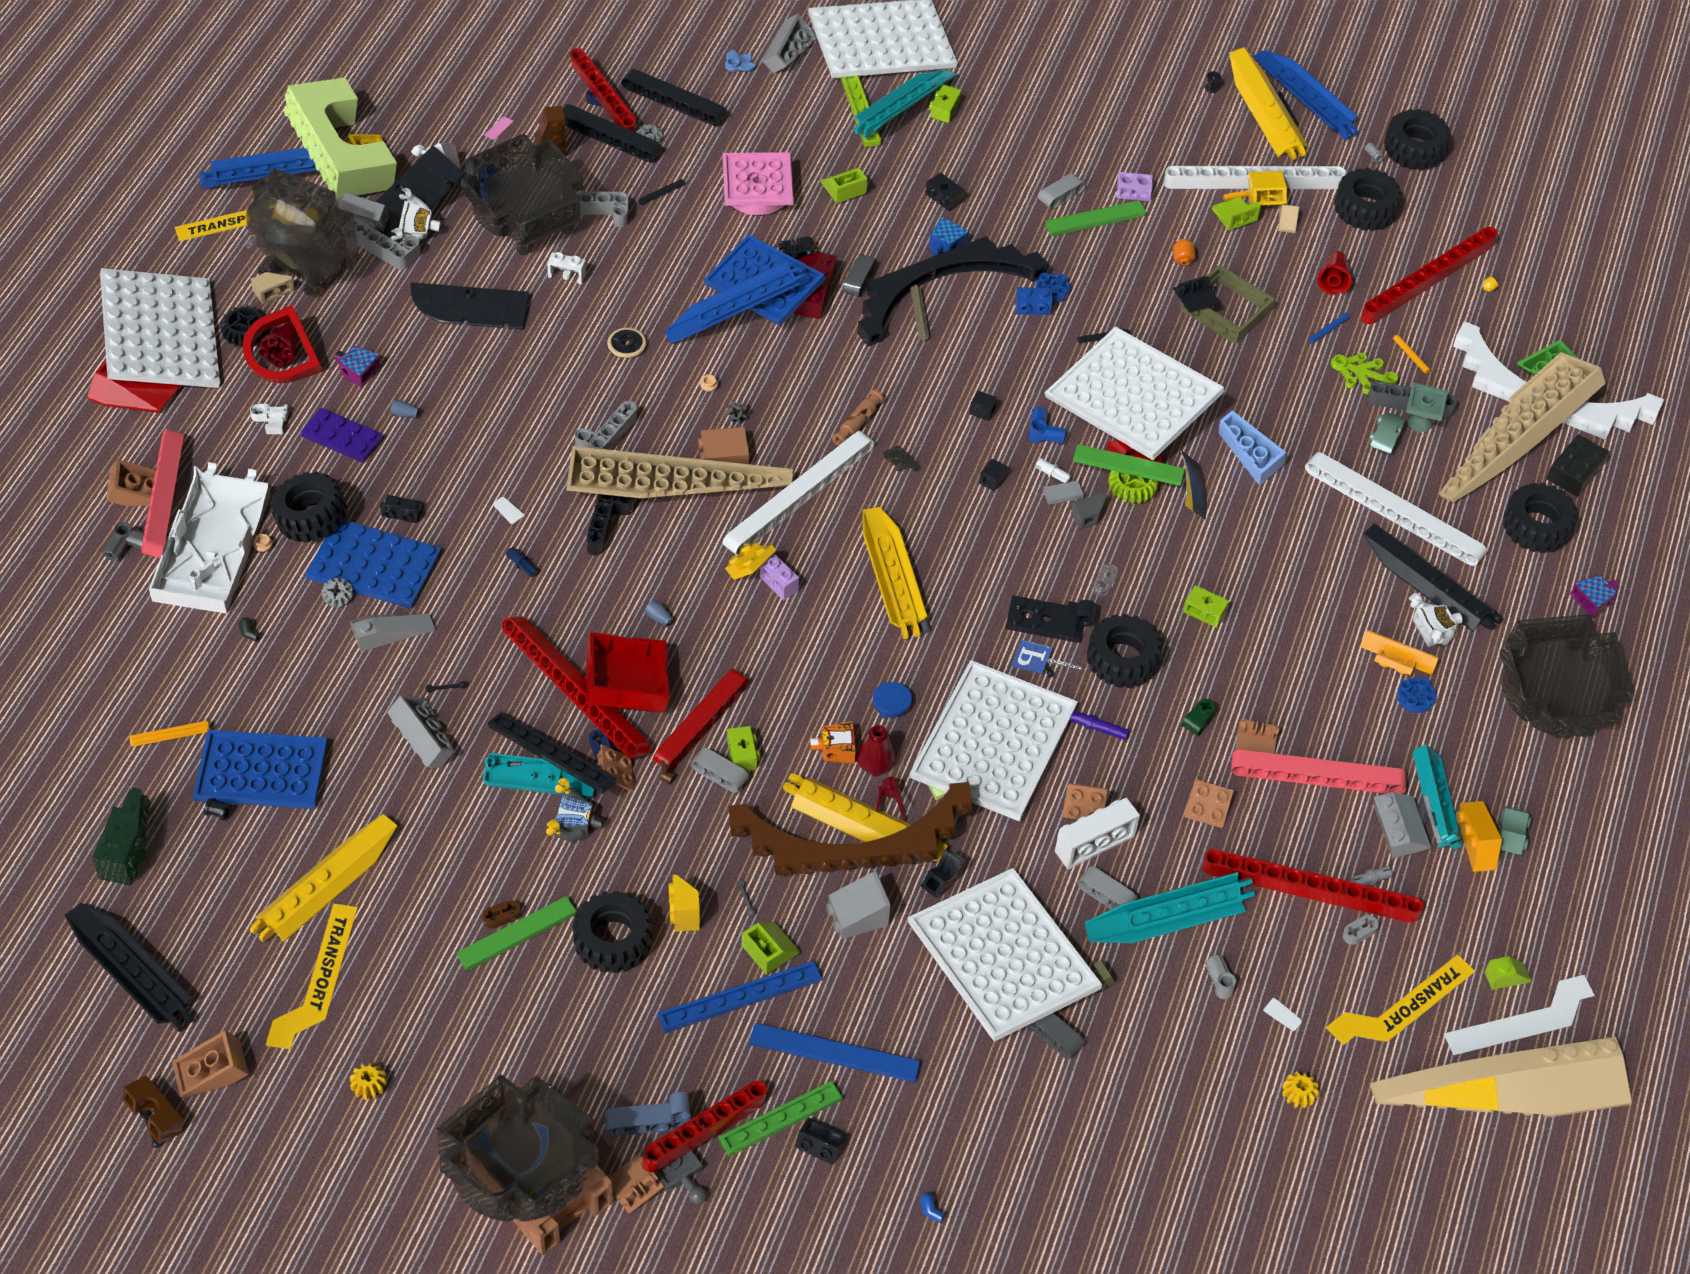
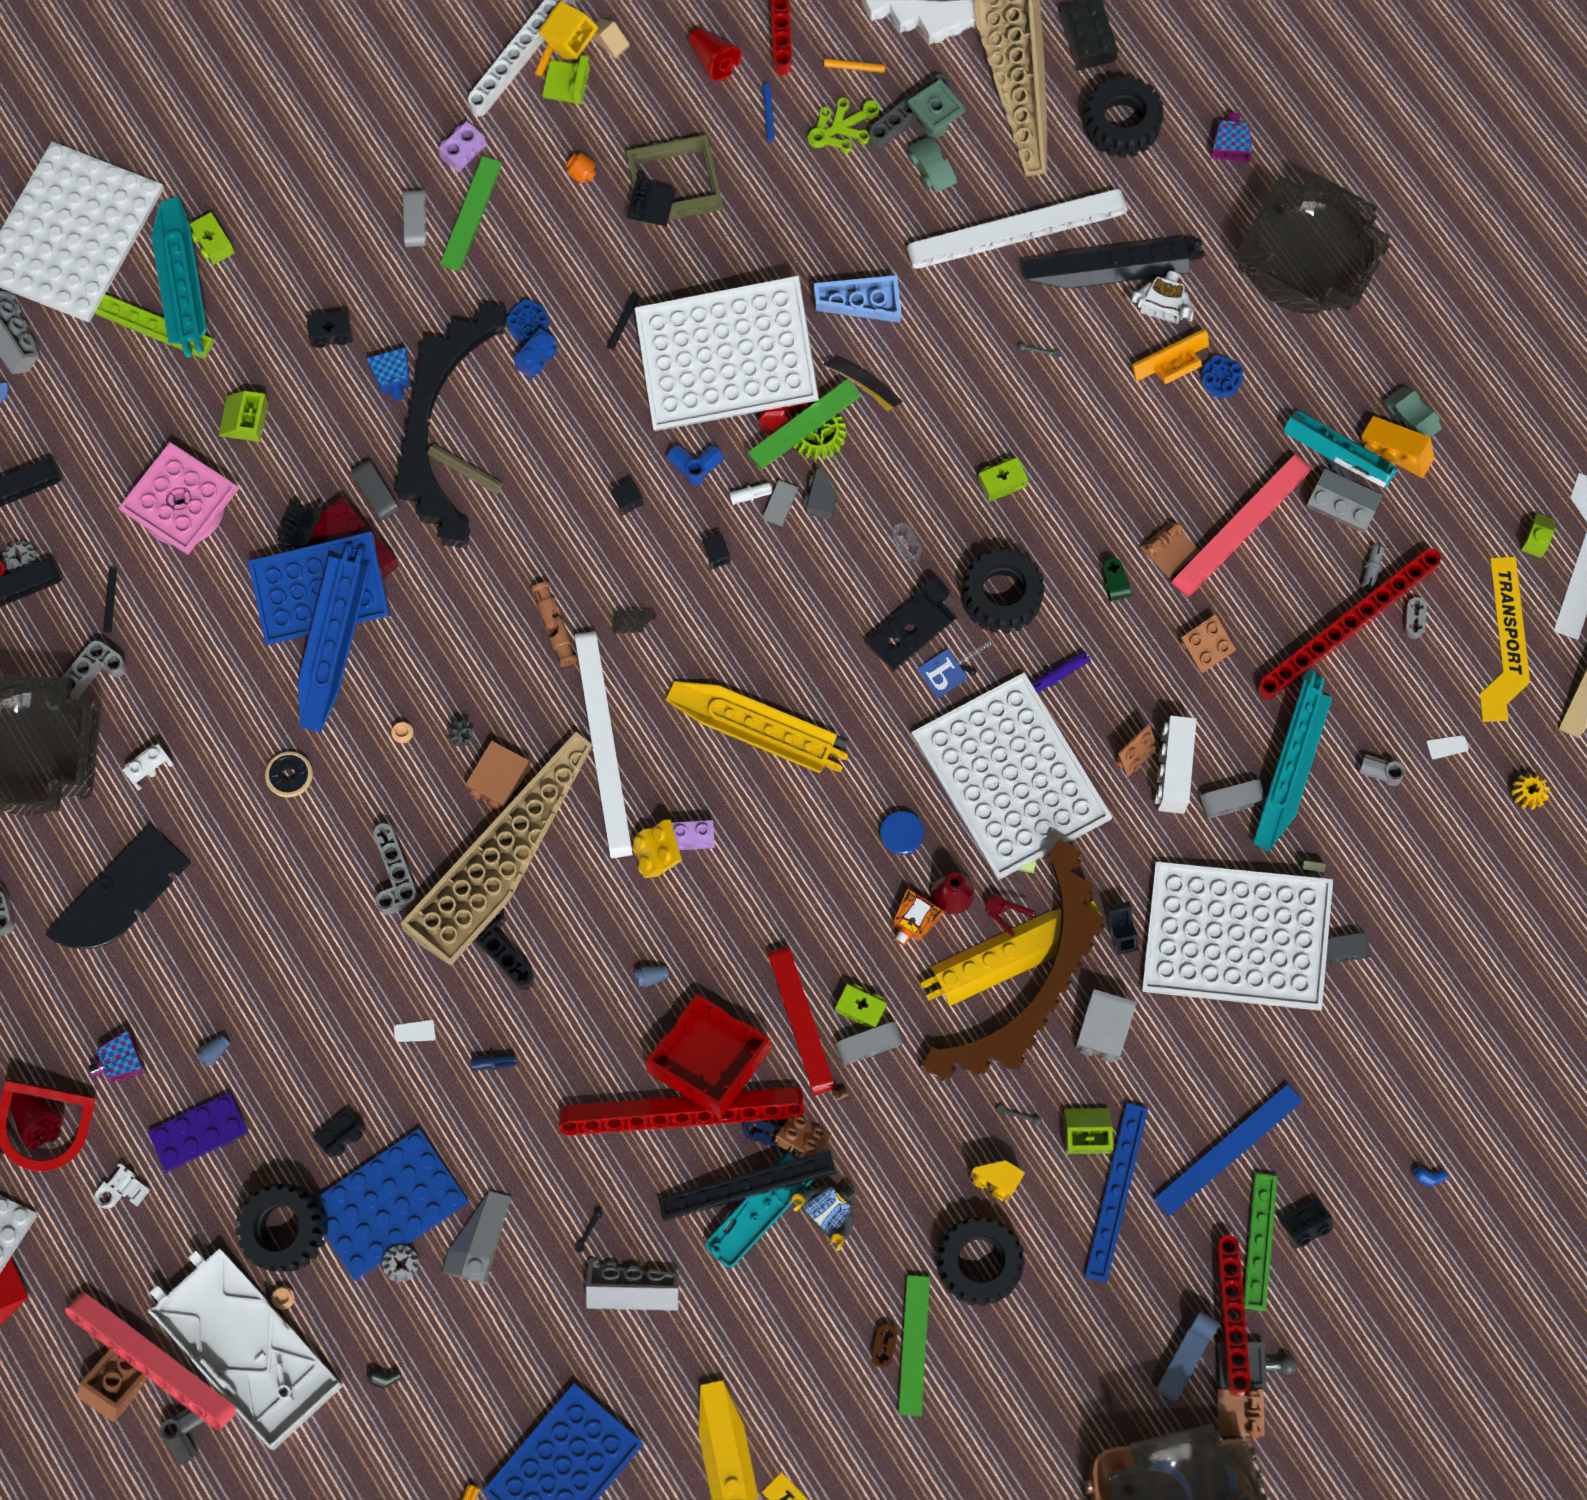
camera: 50 degrees left, 20 degrees up
none -> dark grey hinge [1018,343,1061,359]

